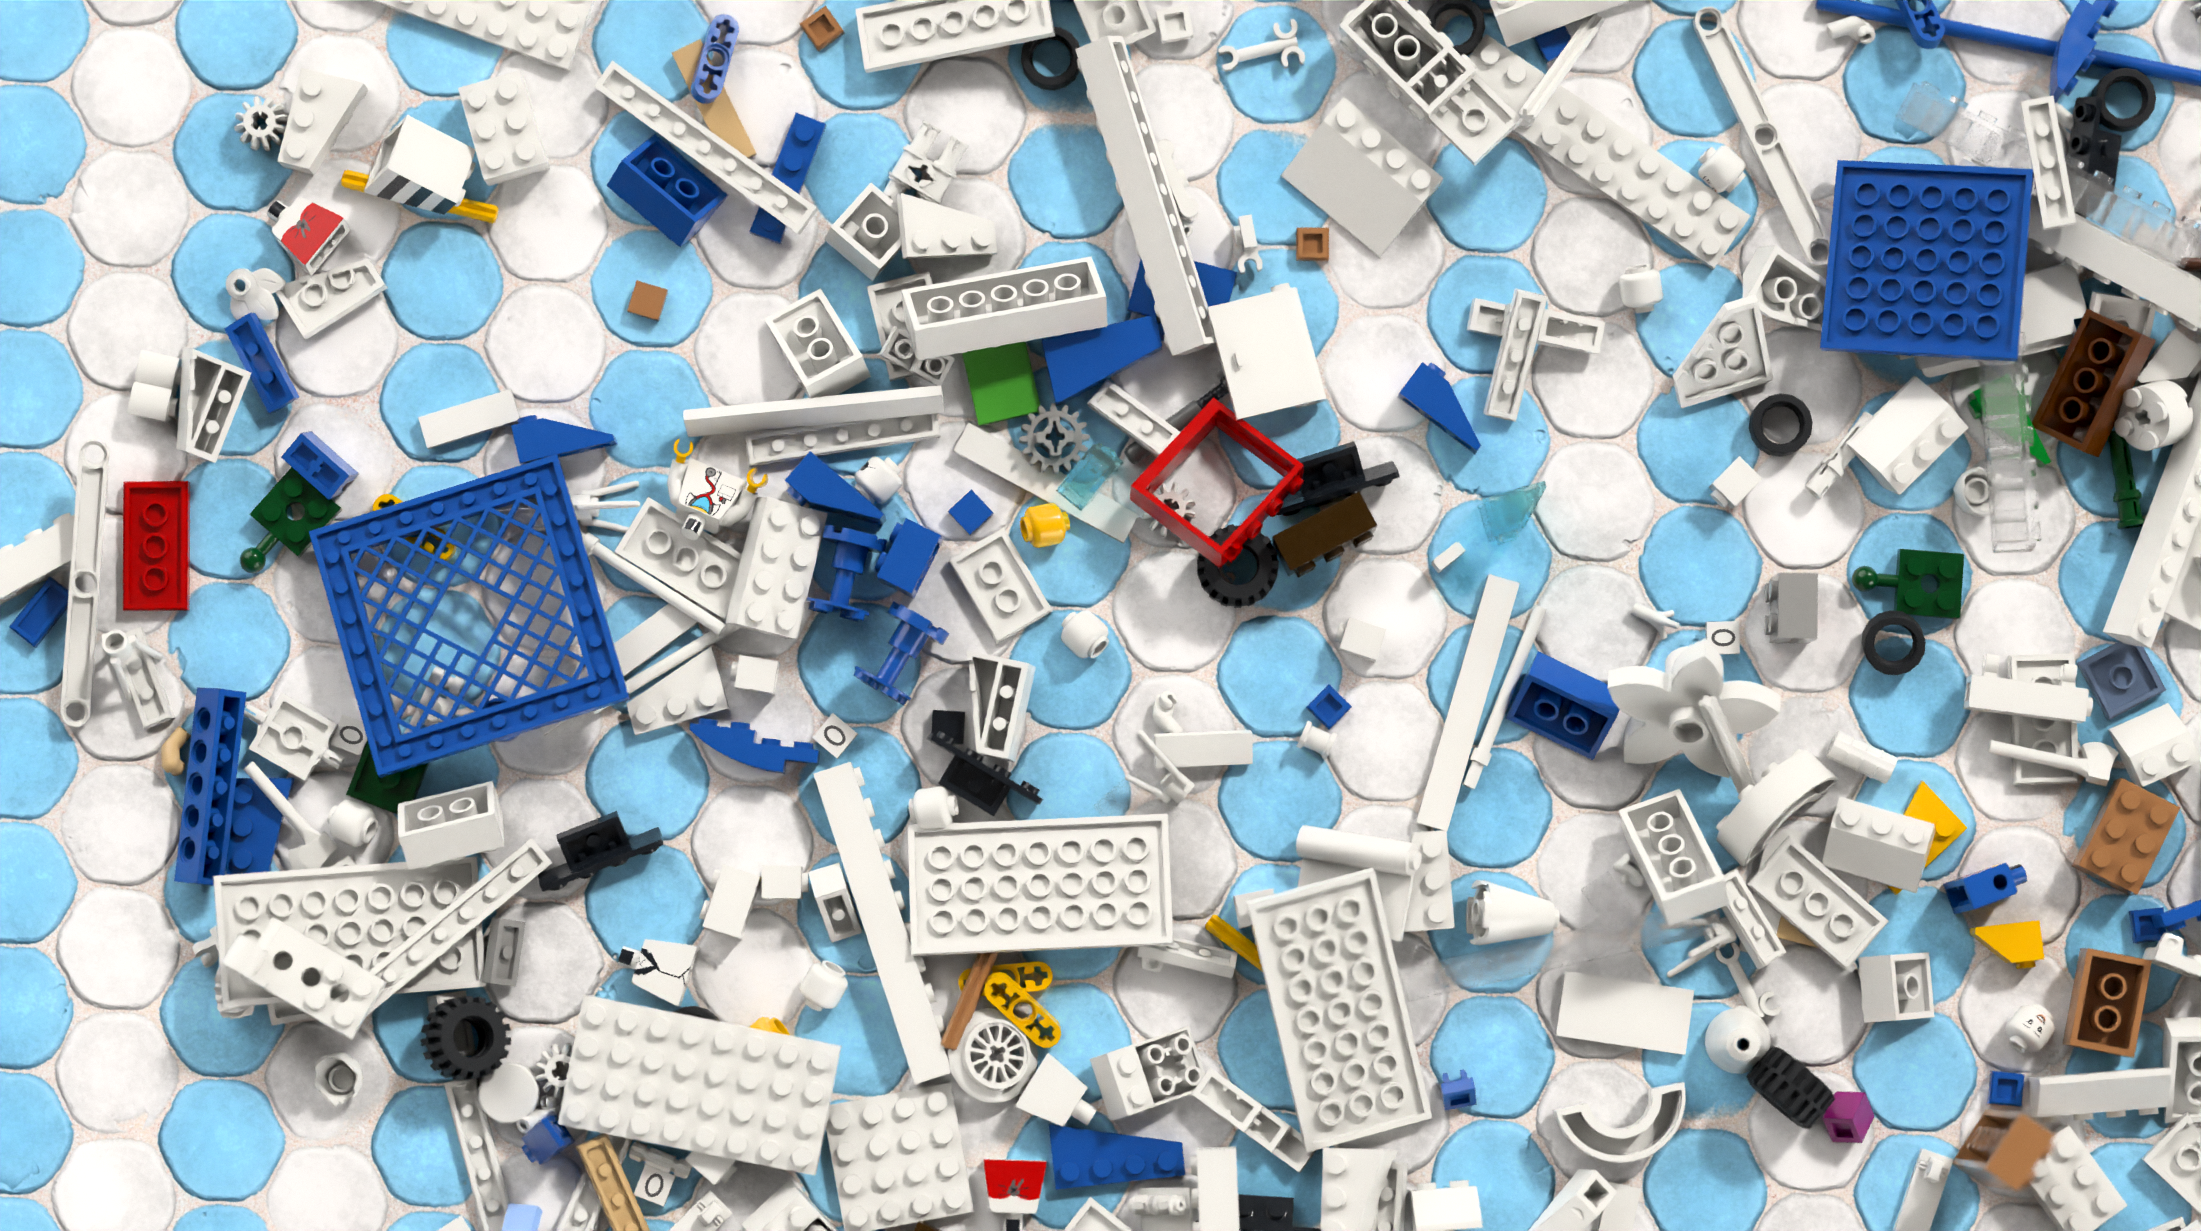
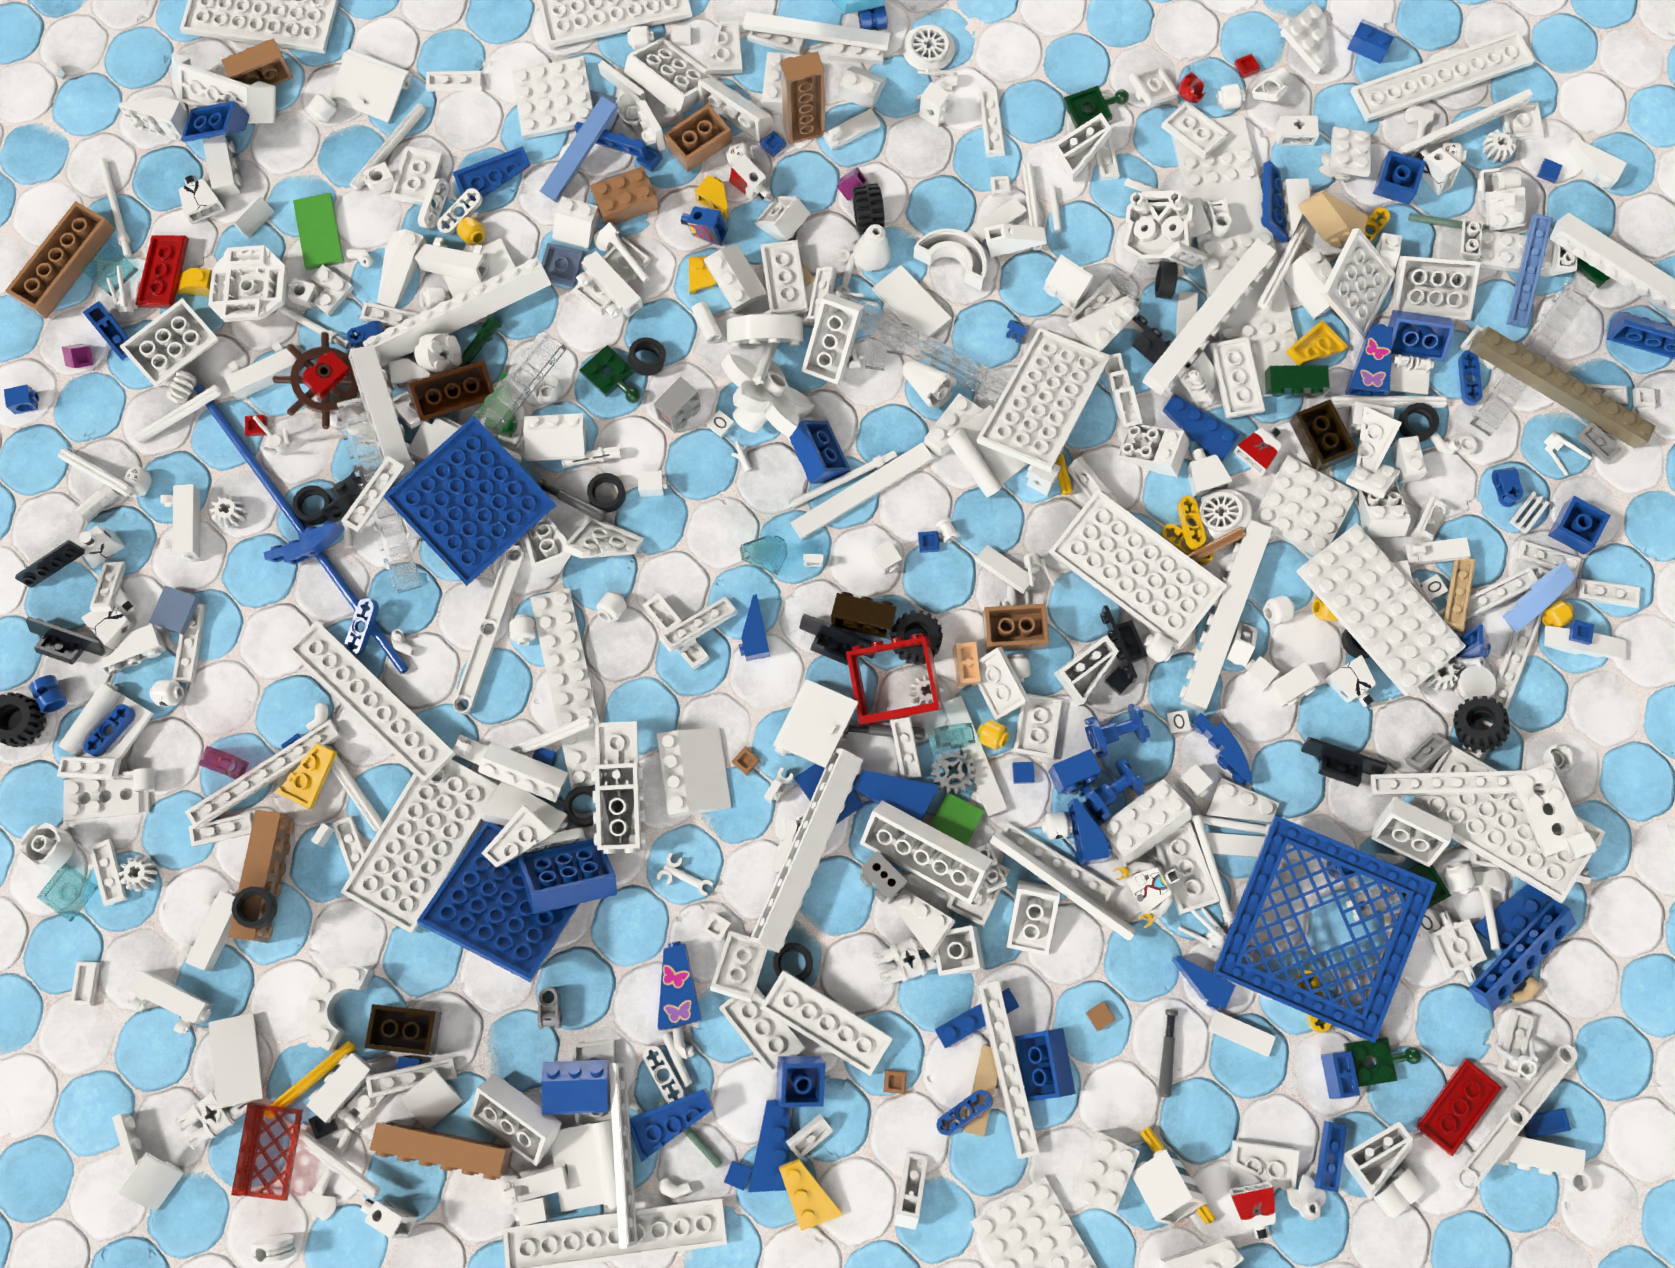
camera: 140 degrees left, 10 degrees down
none -> dark grey piece [537,479,607,522]
none -> white torso [729,154,771,201]
none -> light grey piece [859,851,908,903]
none -> light nougat hinge [952,642,981,688]
none -> white plate [977,647,1030,720]
none -> medium nougat brick [982,604,1049,652]
none -> dark grey piece [1158,1009,1178,1098]
none -> white arm [1376,850,1406,865]

